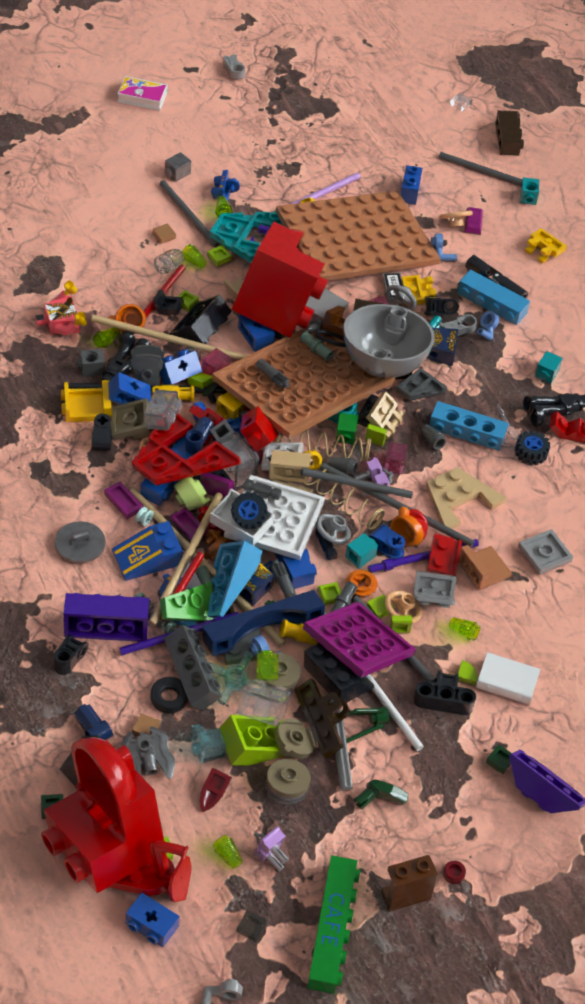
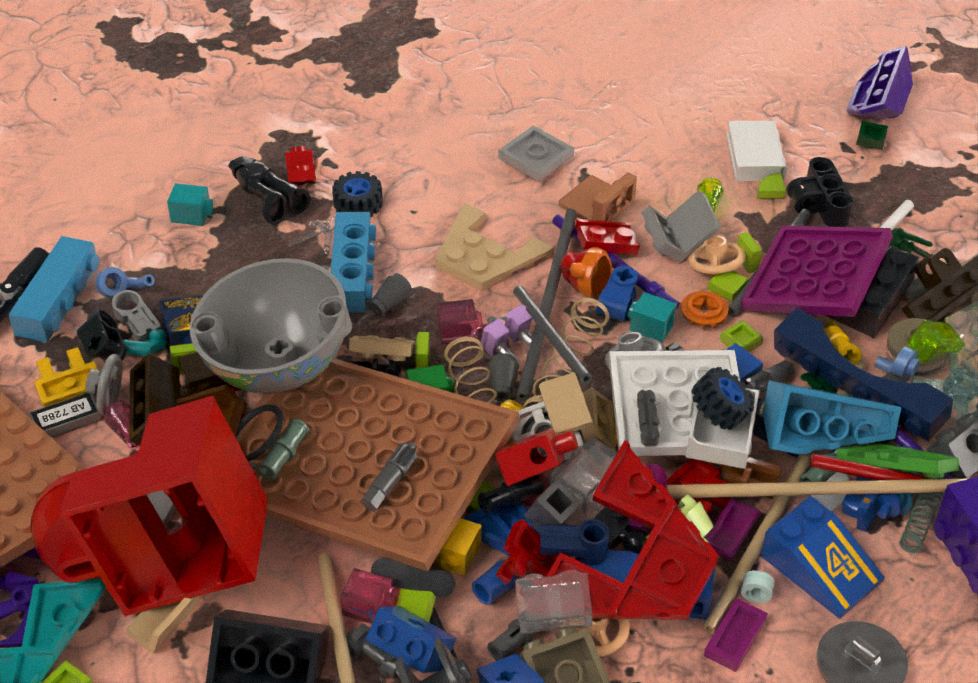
camera: 105 degrees left, 5 degrees down
yellow piece [152,385,194,402] -> none
blue brick [238,315,276,352] -> none
dark grey pin [330,581,358,612] -> none

